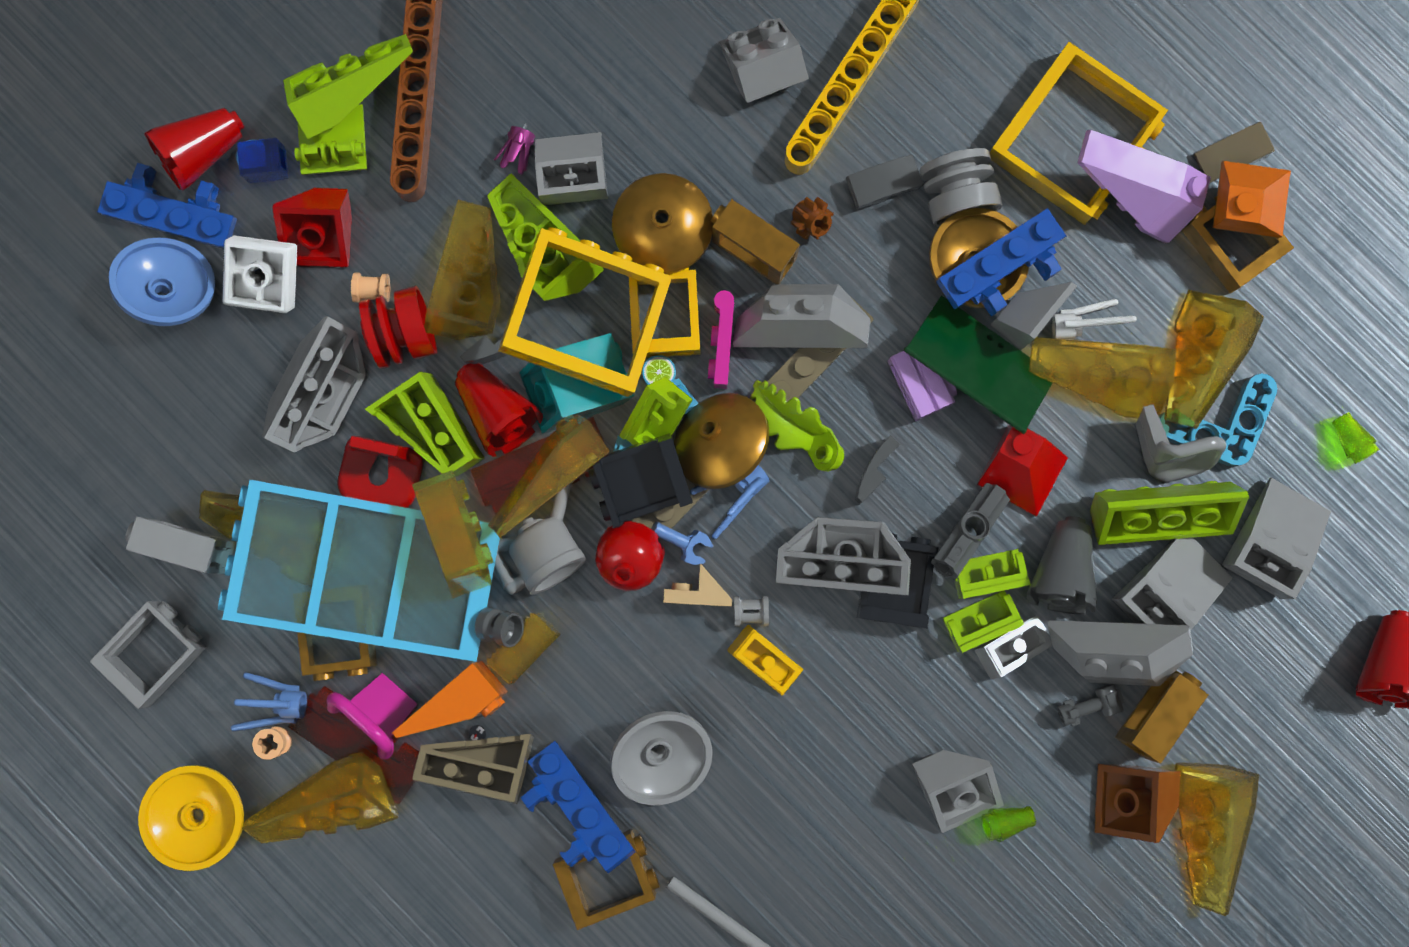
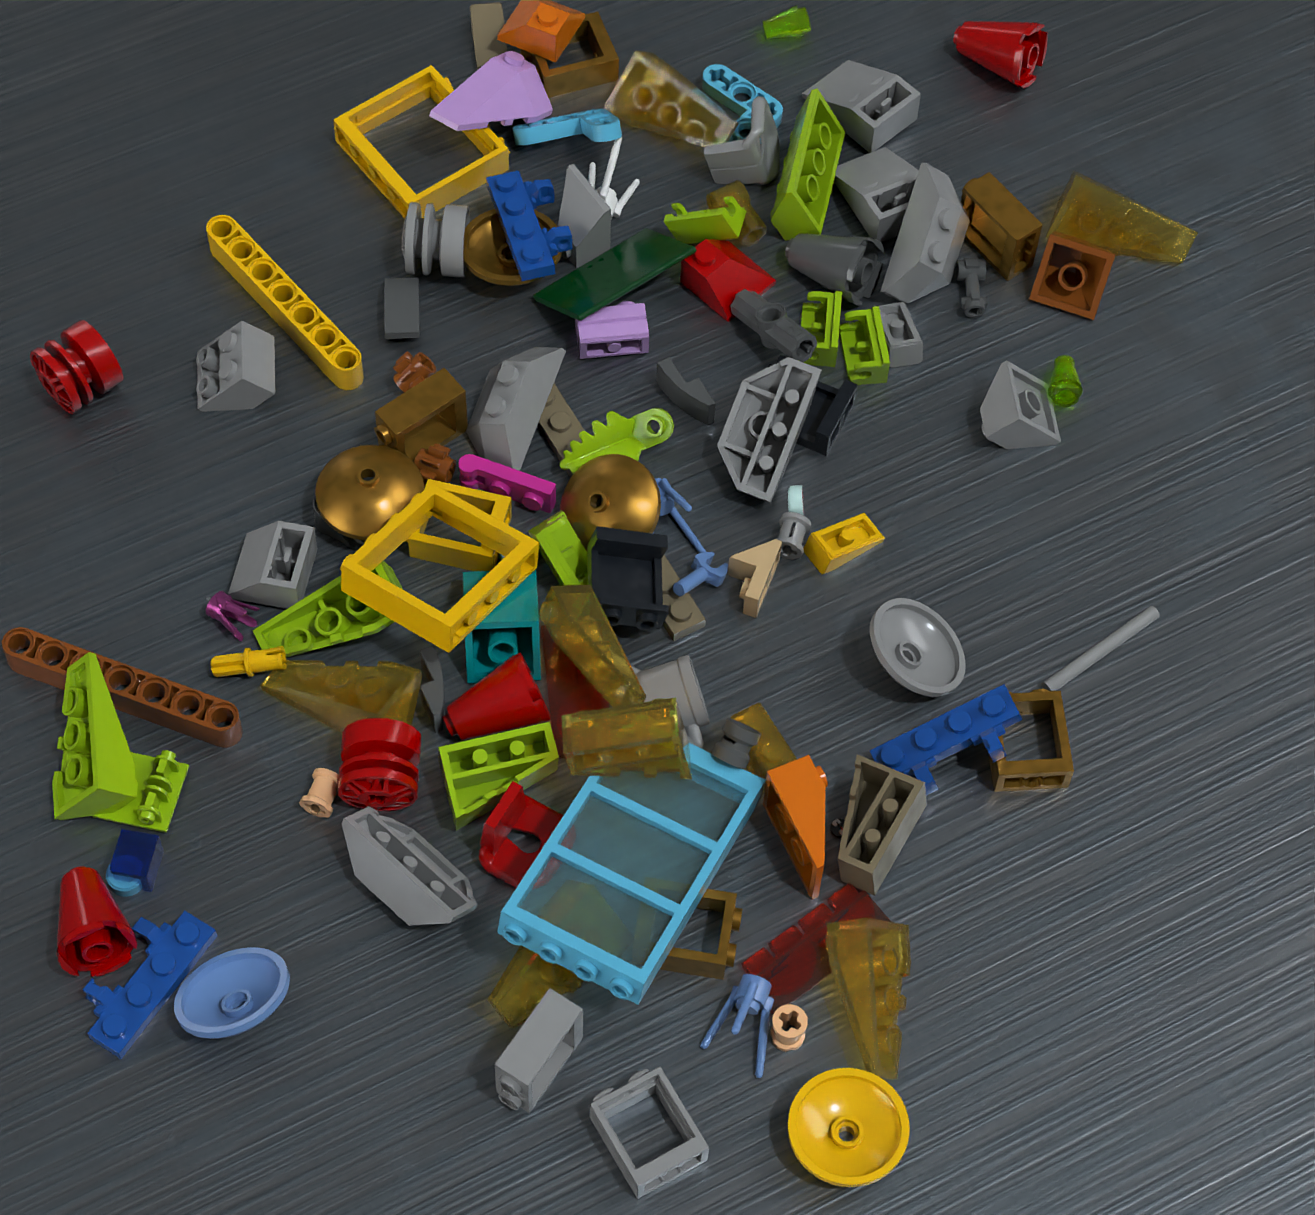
camera: 80 degrees left, 25 degrees down
white brick [222,235,297,313] -> none
red slope [272,188,352,267] -> none
dark pink piece [326,673,418,759] -> none
red cylinder [595,521,665,592] -> none
clear yellow wedge [1029,337,1177,419] -> none
none -> yellow axle [211,646,287,677]
none -> dark orange gear [414,443,456,486]
none -> medium azure beam [513,109,622,145]
none -> lime hinge [663,196,747,244]
none -> clear yellow piece [706,180,767,247]
none -> light aqua tile [788,485,804,515]

